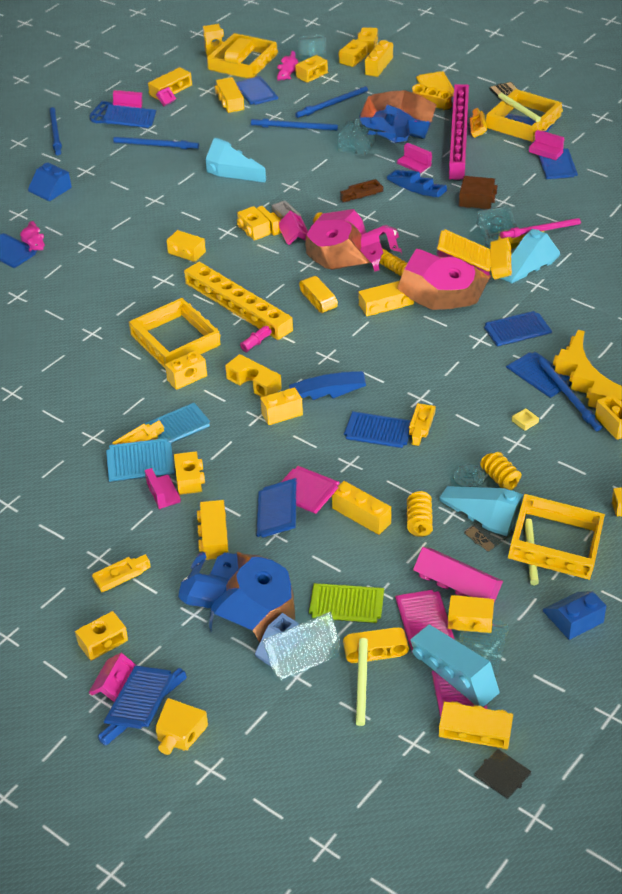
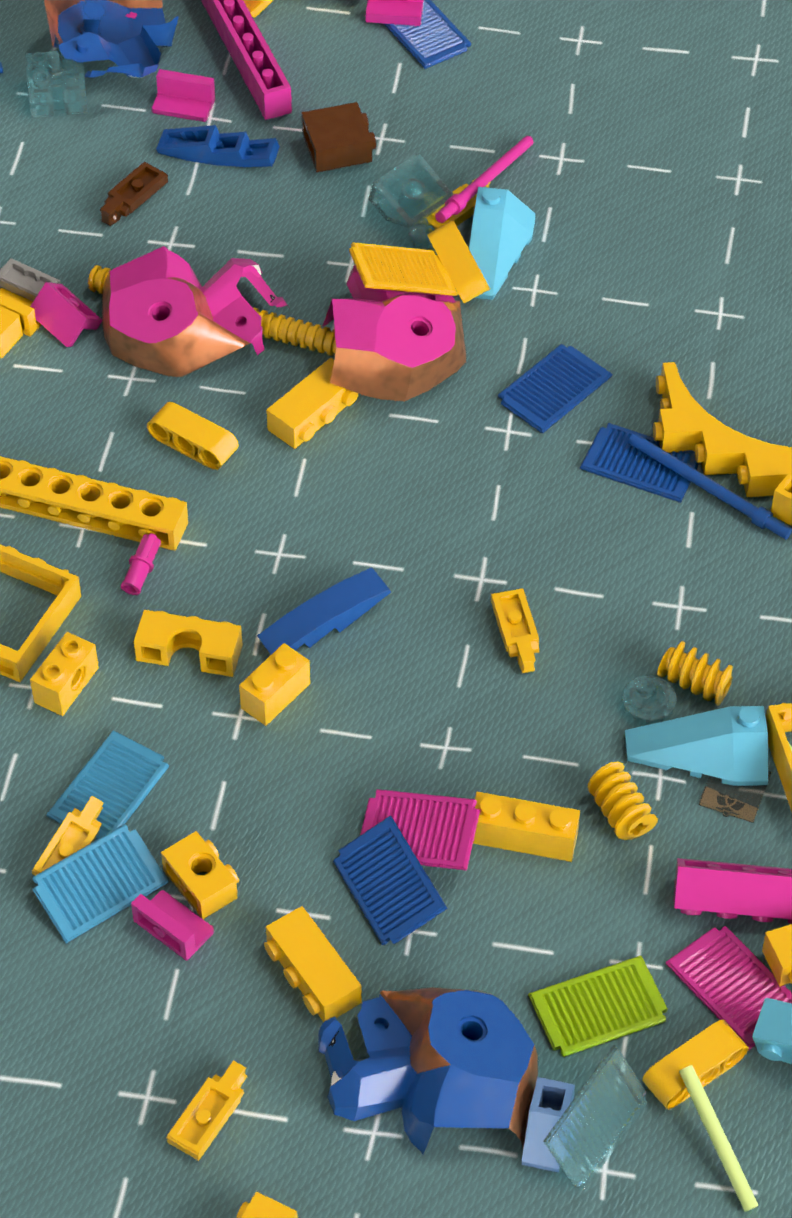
camera: 30 degrees left, 10 degrees up
blue window [344,411,411,448] -> none
light yellow tile [512,408,539,431] -> none

